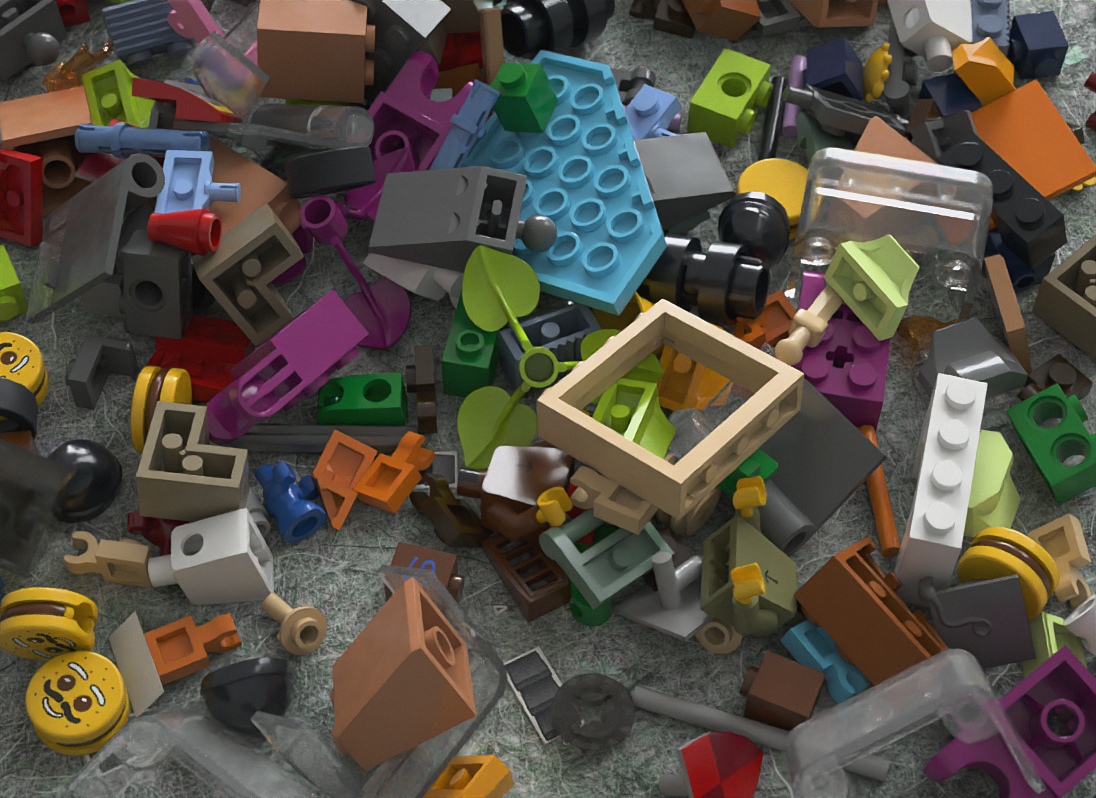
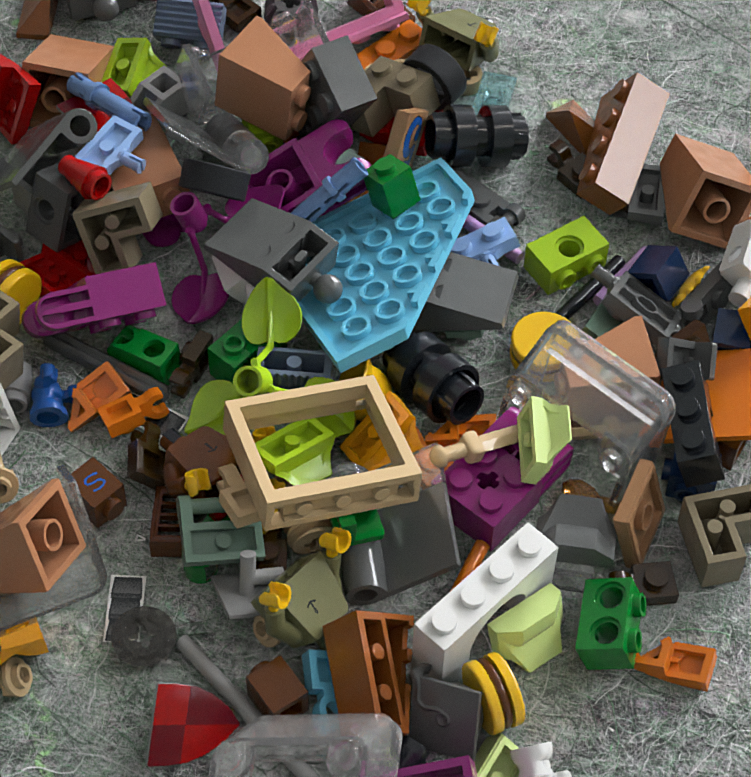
camera: 30 degrees right, 0 degrees up
clear orange plate [42,38,113,93] -> none
red slope [132,78,240,125] -> none
black hat [718,191,790,269] -> none
tan plate [1027,513,1092,610] -> none

